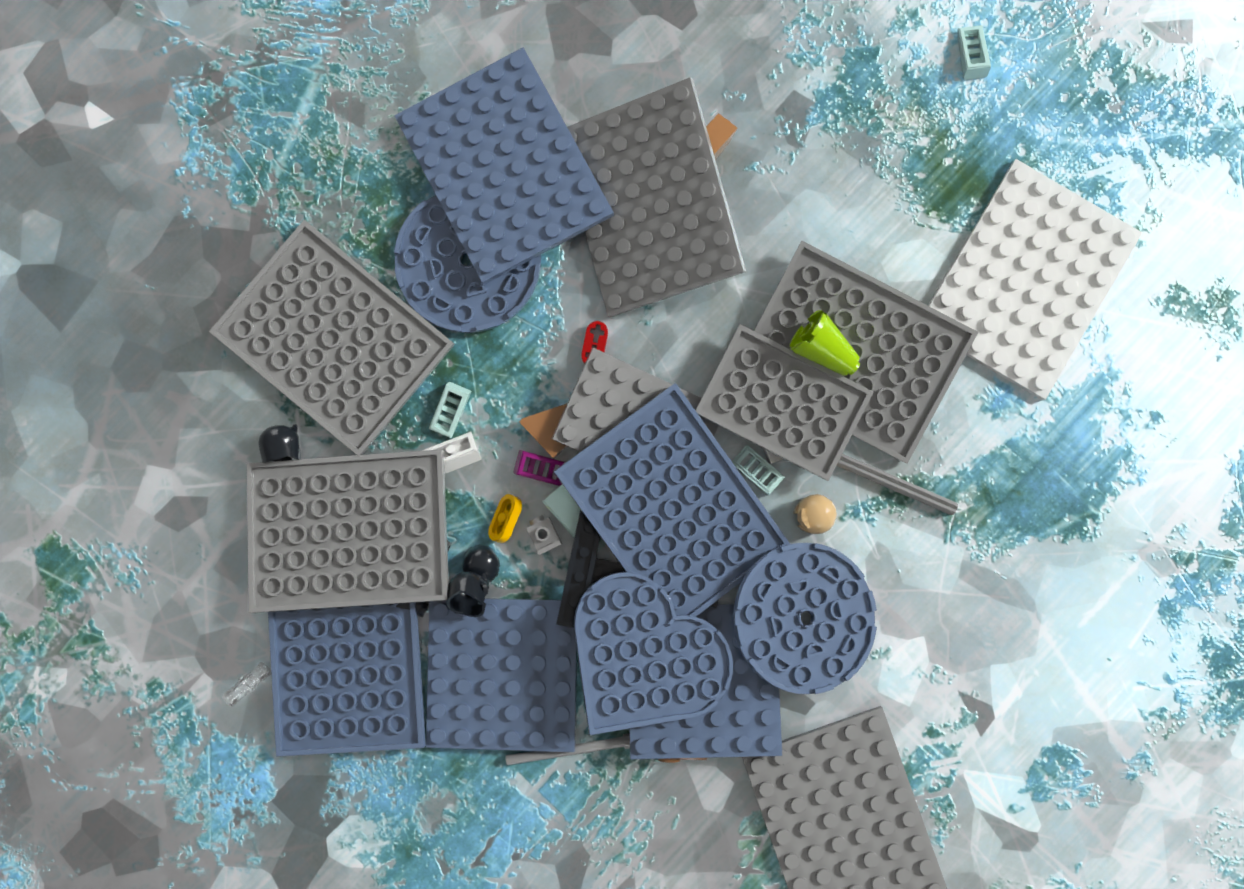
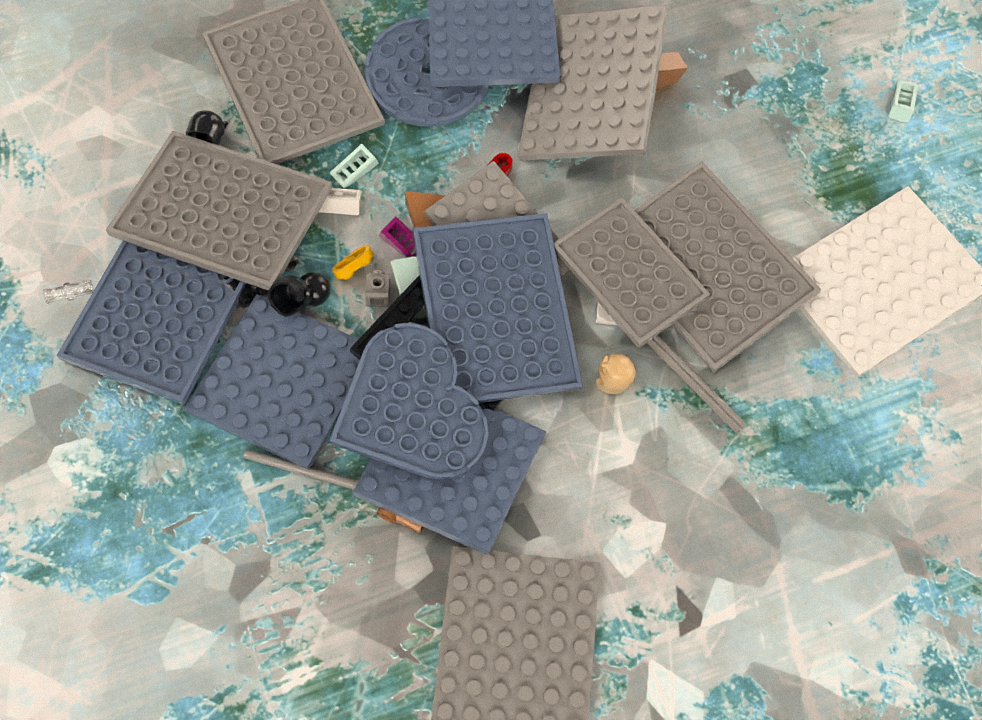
camera: 20 degrees right, 20 degrees down
light aqua slope [732,445,785,496] -> none
sand blue plate [733,543,877,694] -> none
lime cone [790,310,860,376] -> none

